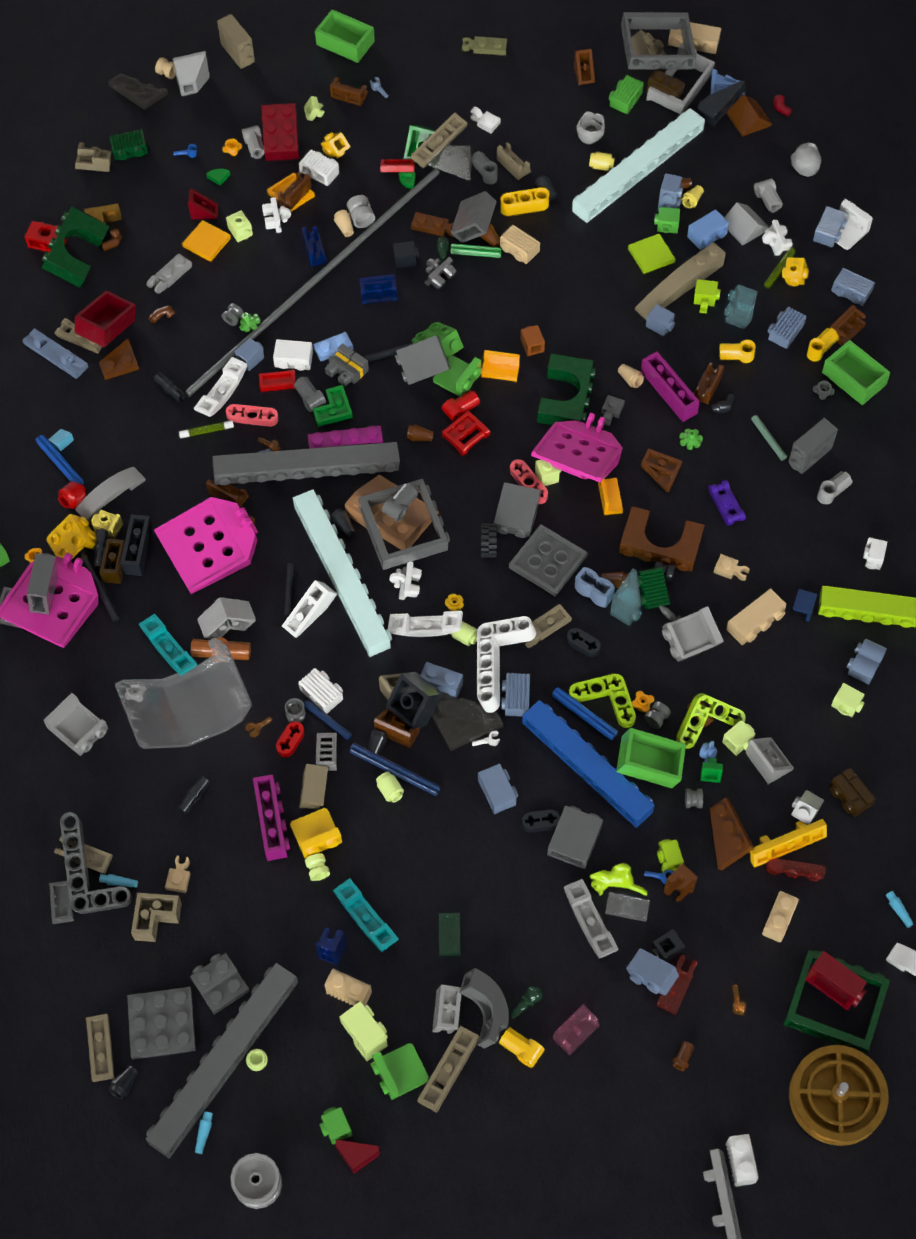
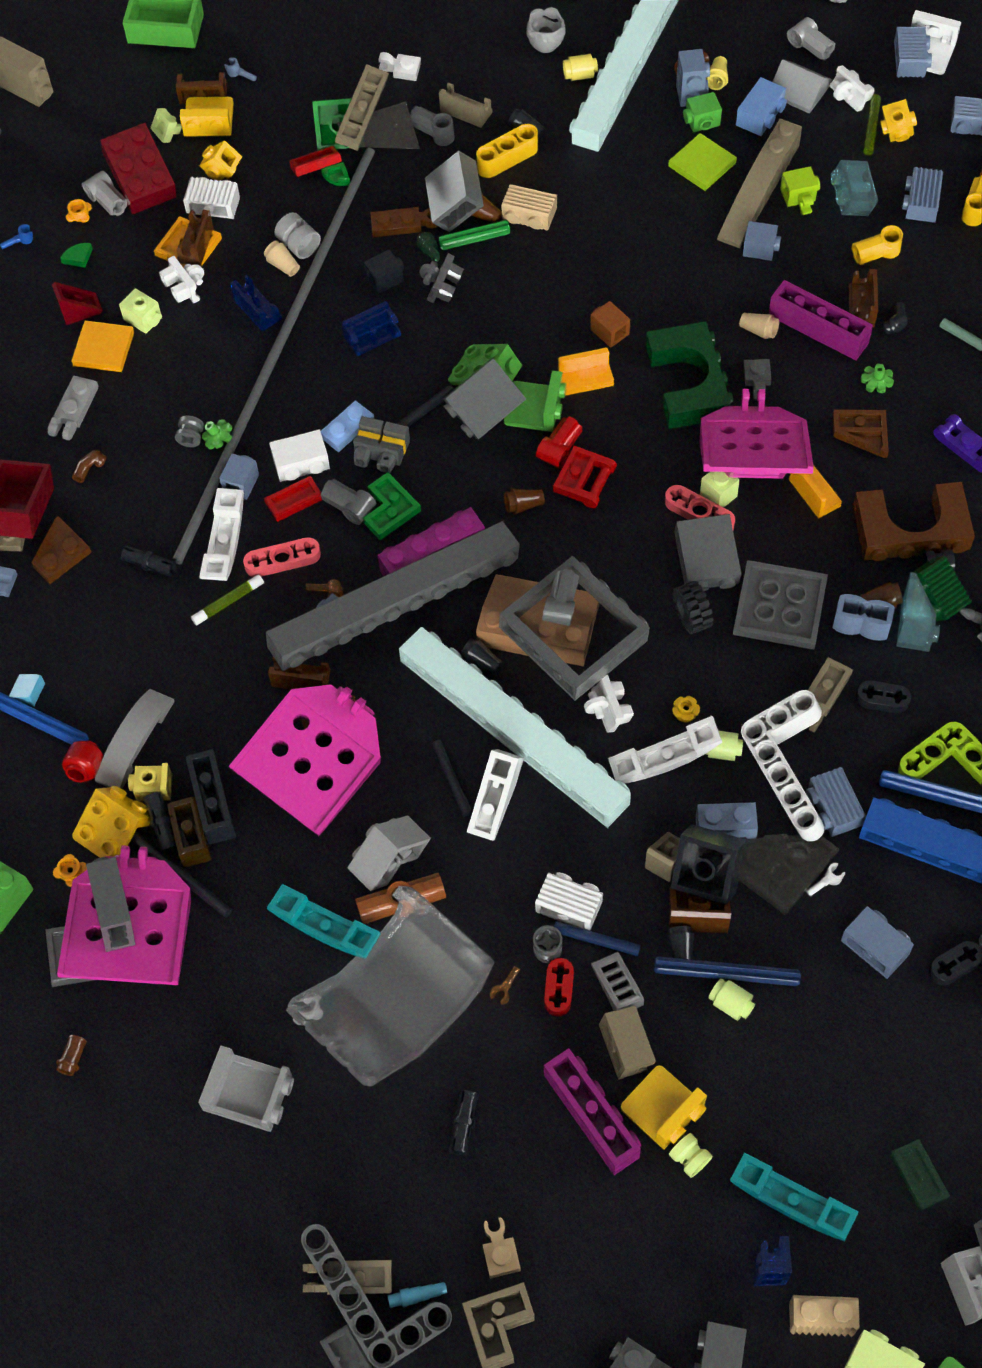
camera: 20 degrees left, 0 degrees up
none -> yellow bracket [180,97,234,136]

